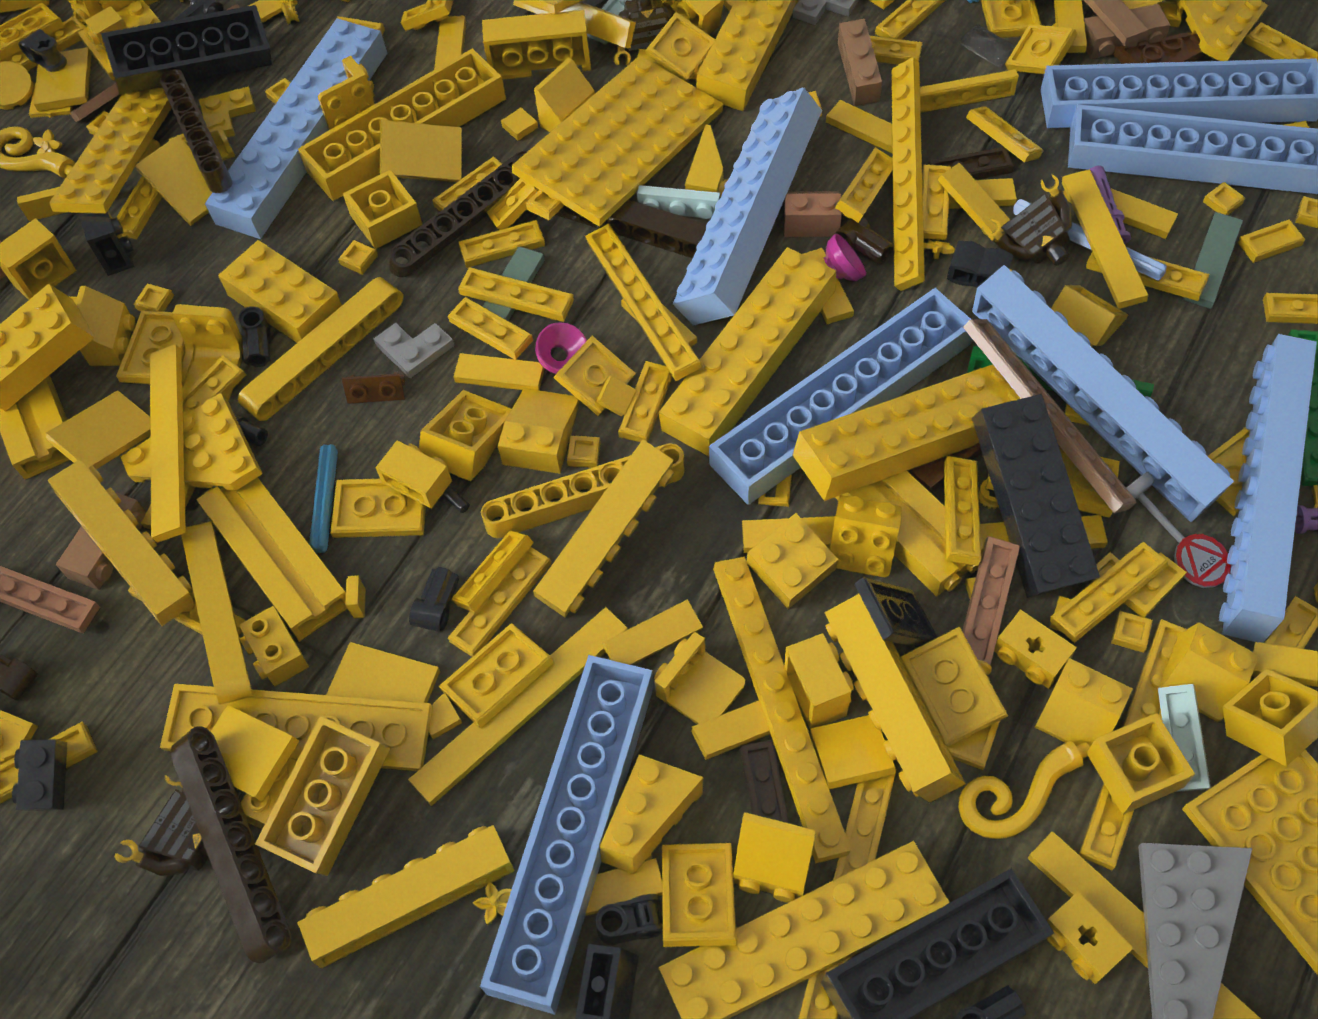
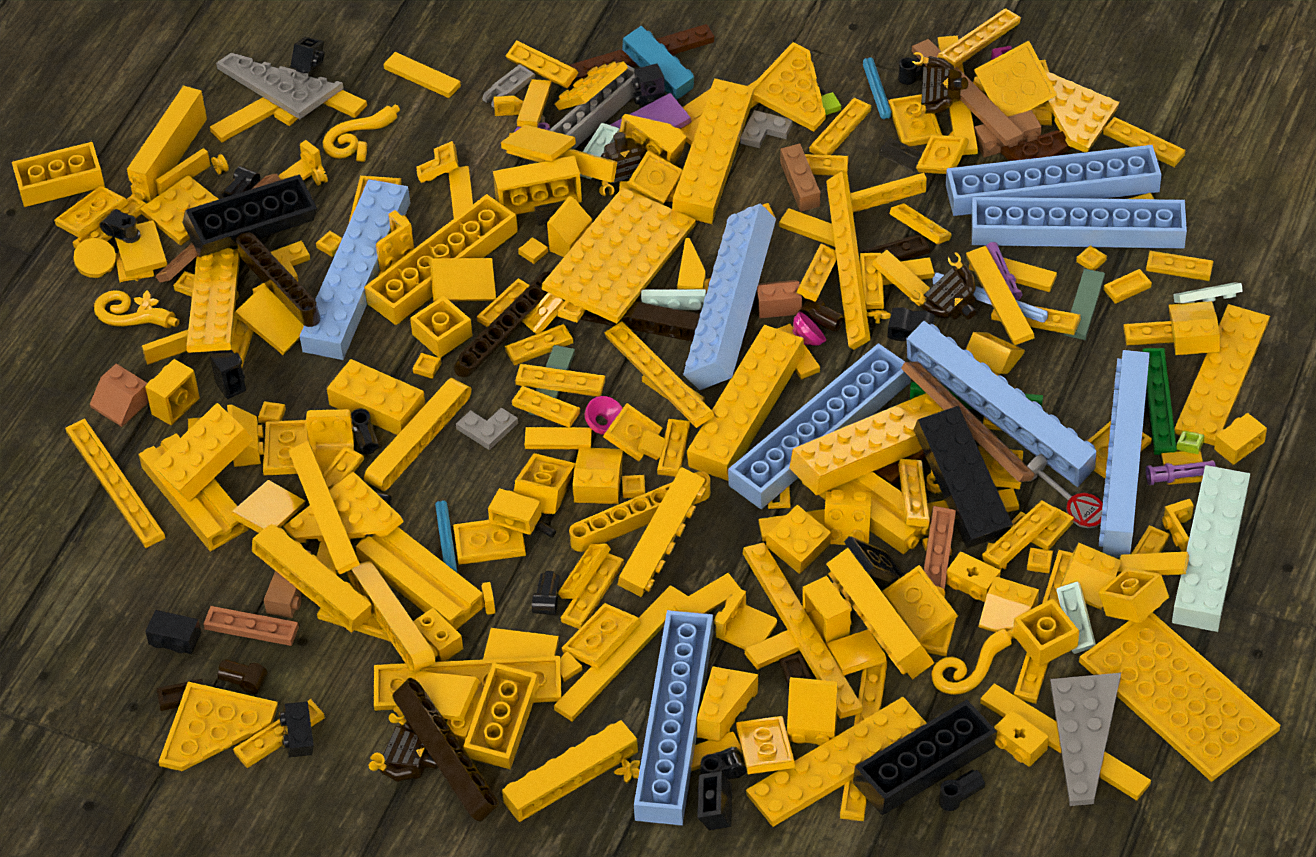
camera: 10 degrees left, 10 degrees down
yellow brick [85,6,127,53] -> none
reddish brown hinge [342,371,405,404] -> none

